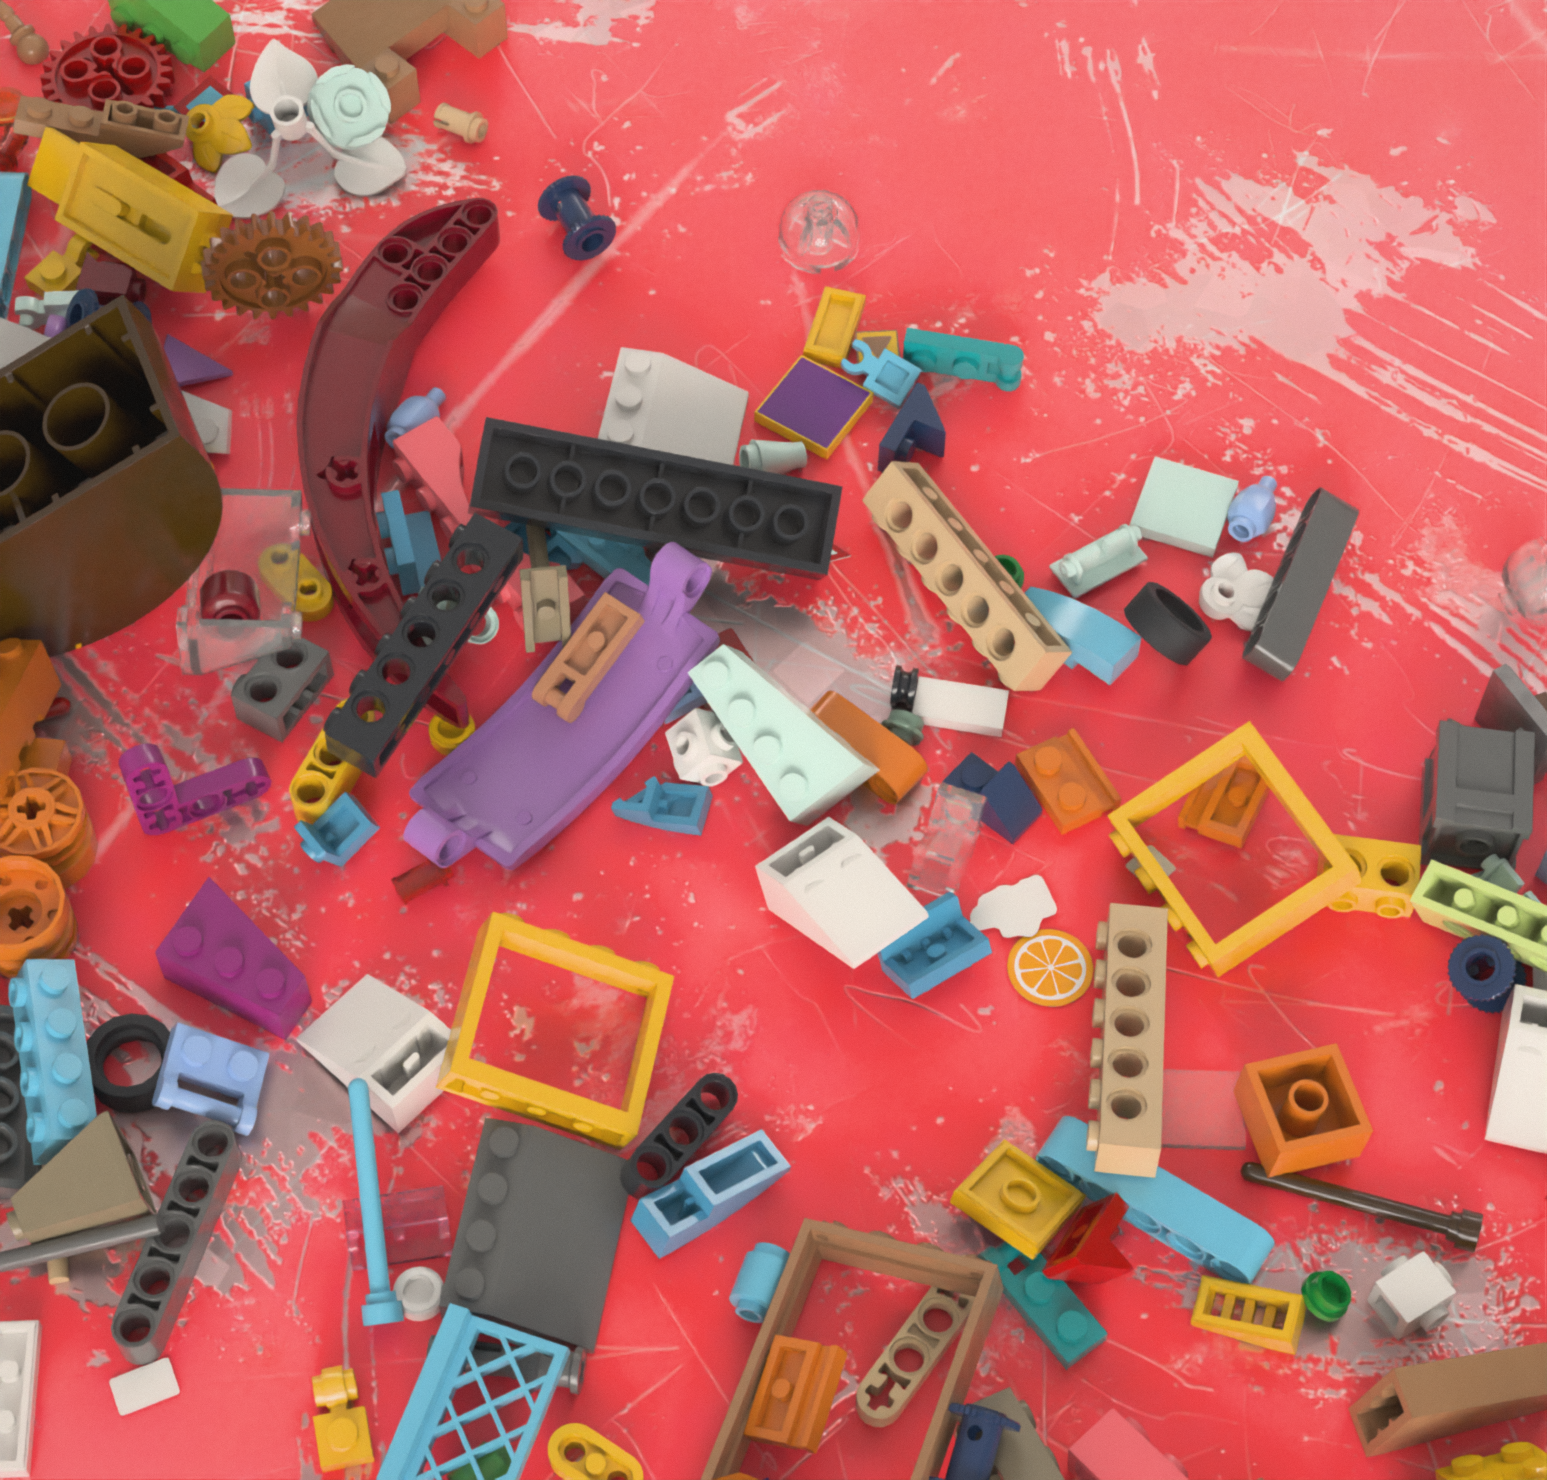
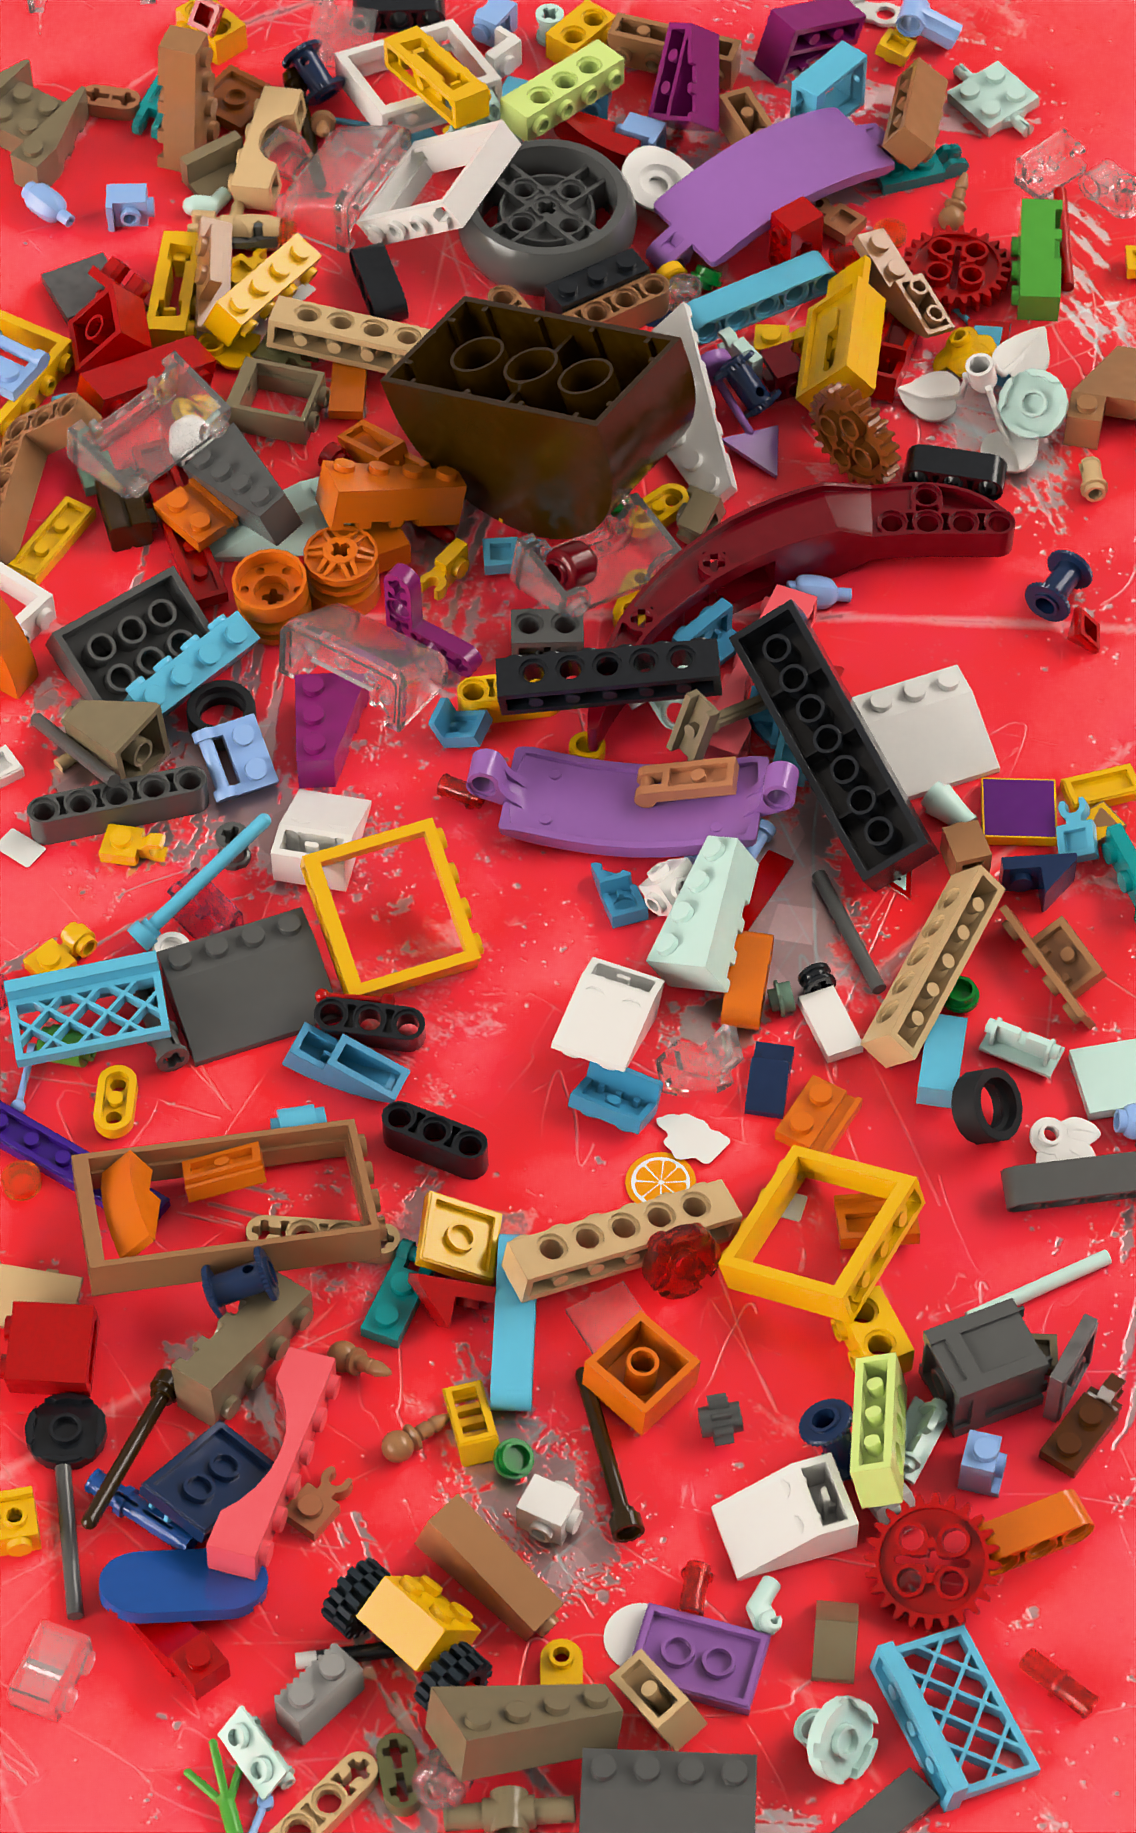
camera: 60 degrees right, 5 degrees down
none -> yellow plate [99,824,168,867]
none -> dark grey bush [215,822,251,871]
none -> clear windscreen [279,603,448,733]
none -> red hinge [314,988,396,1005]
none -> medium nougat bar [327,1340,392,1377]
none -> black beam [381,1101,489,1180]
none -> medium nougat bar [381,1413,450,1463]
none -> yellow plate [420,537,470,601]
none -> medium azure plate [482,536,545,575]
none -> clear red plate [642,1222,721,1300]
none -> dark tan brick [676,485,726,544]
none -> dark grey gear [697,1393,744,1446]
none -> dark grey bar [812,870,886,994]
none -> black beam [902,444,1008,501]
none -> medium nougat brick [940,820,992,876]
none -> light aqua bar [965,1249,1112,1315]
none -> medium nougat bracket [1000,904,1107,1030]
none -> red slope [1067,606,1100,654]

